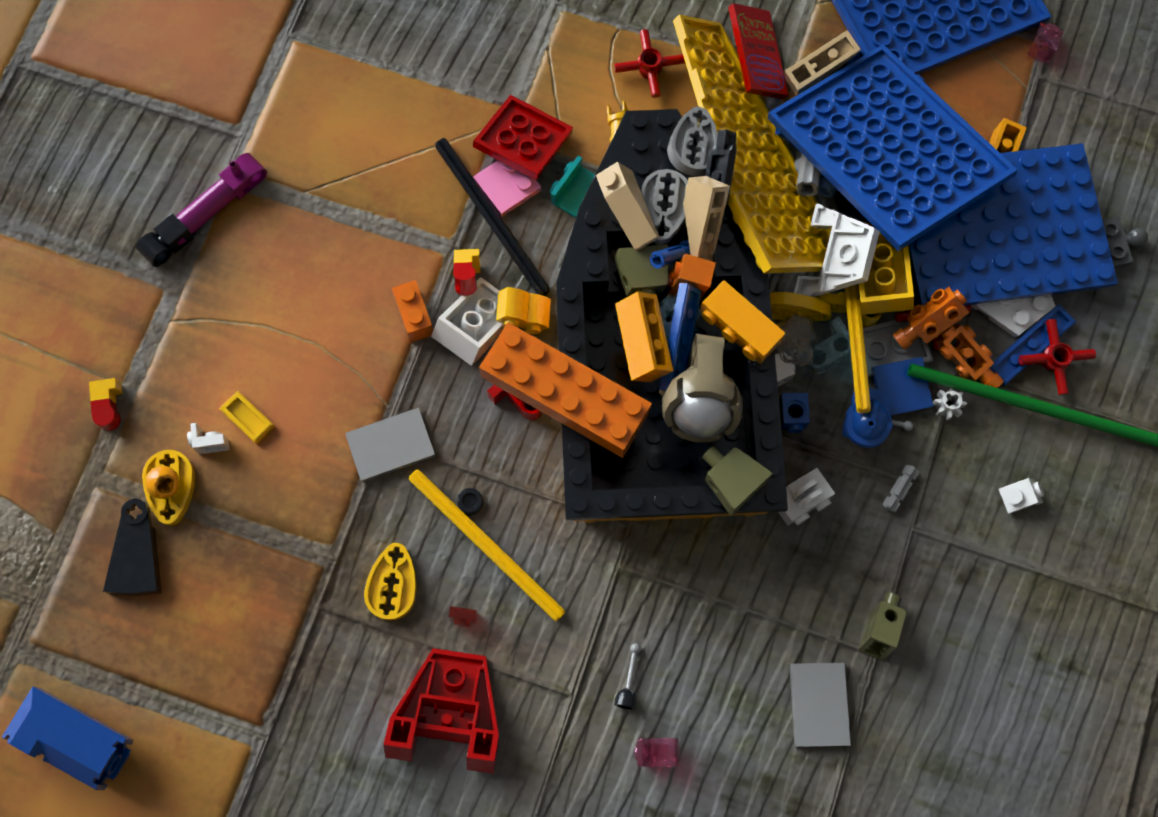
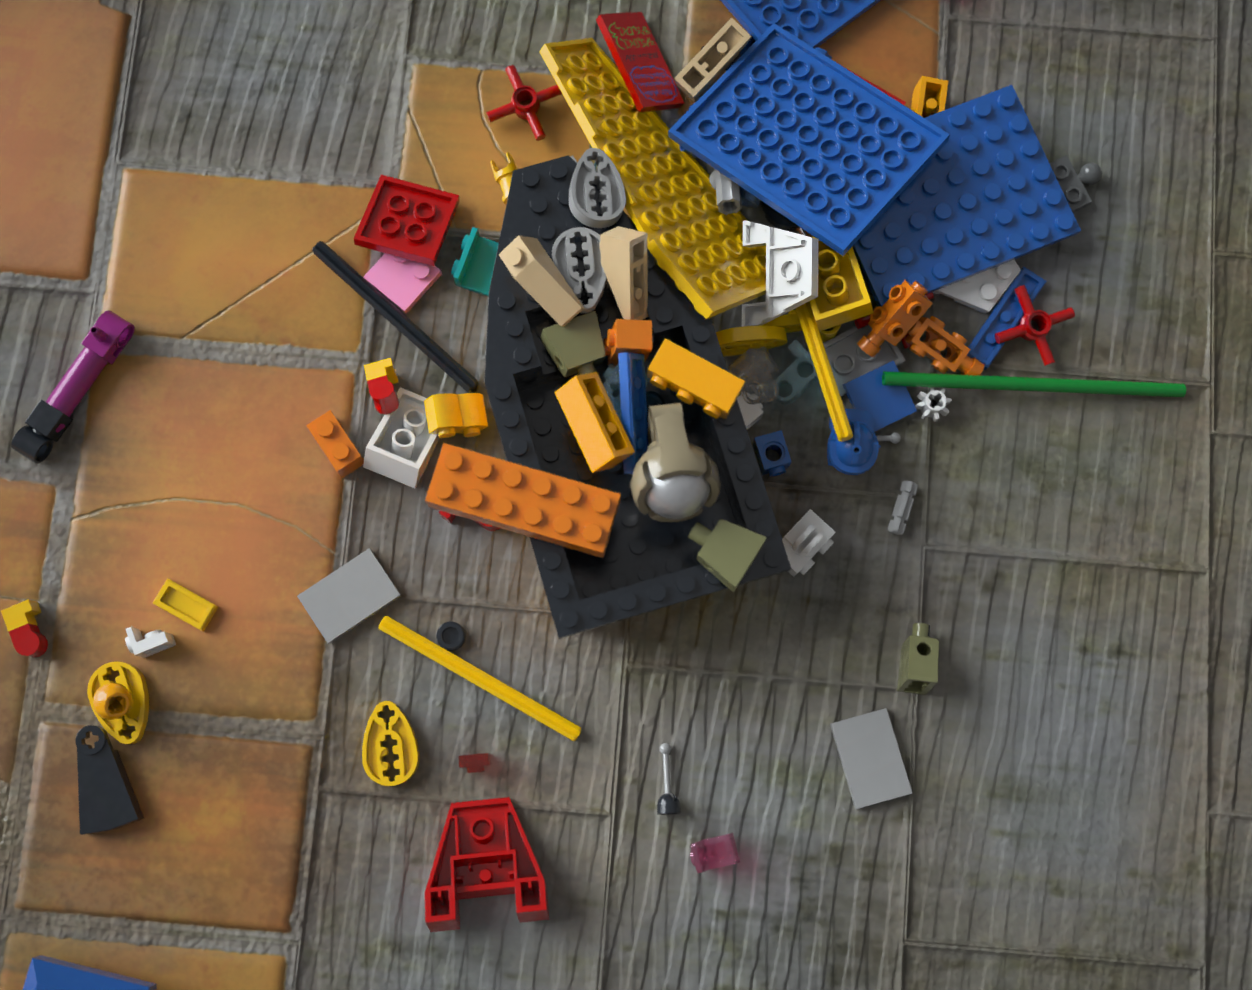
camera: 15 degrees left, 5 degrees up
blue pin [650,239,691,269] -> none
black hinge [705,130,737,205] -> none
white bracket [999,478,1044,514] -> none

